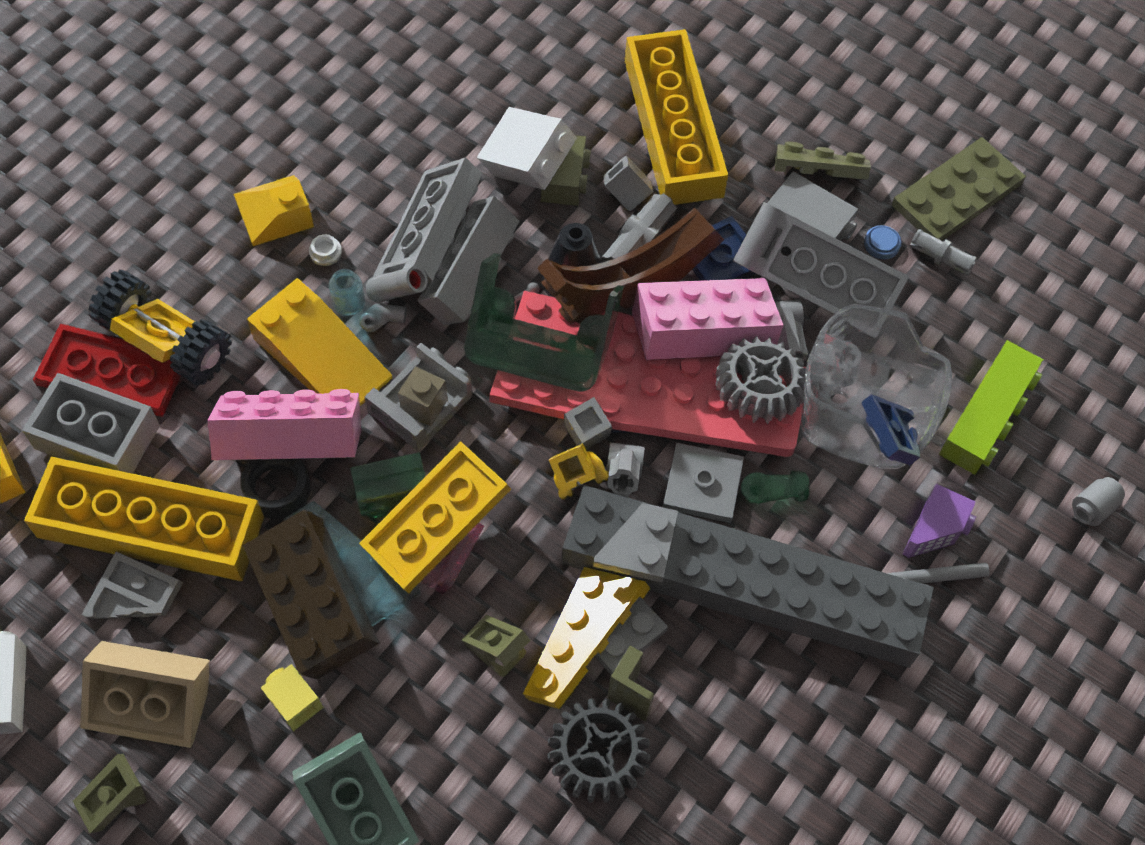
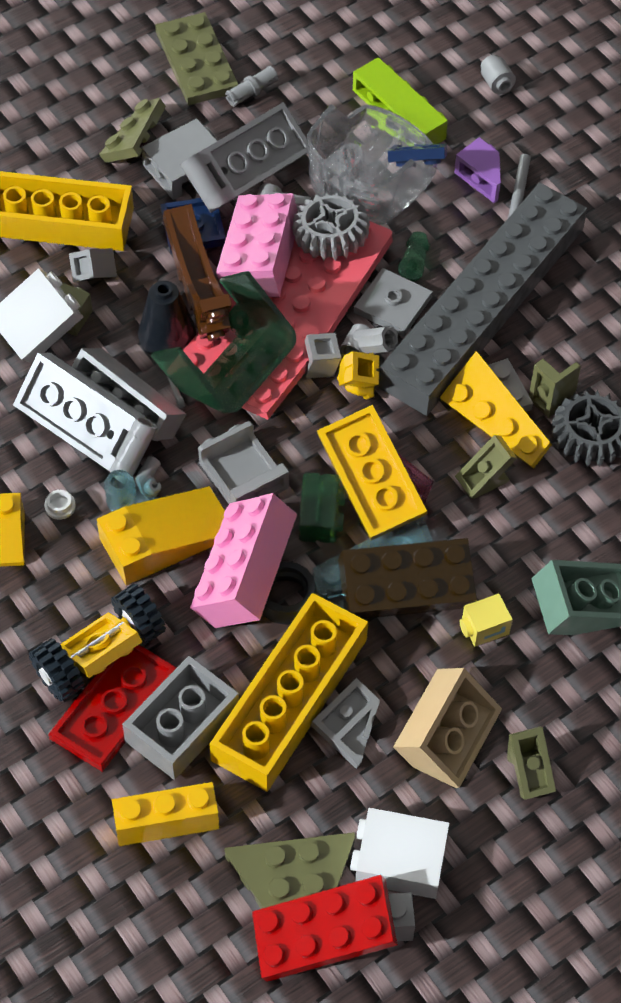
camera: 70 degrees left, 5 degrees down
dark tan brick [398,366,448,426] -> none
light grey wing [593,503,678,582] -> none
light grey piece [601,193,677,263] -> none
medium blue piece [864,225,902,259] -> none

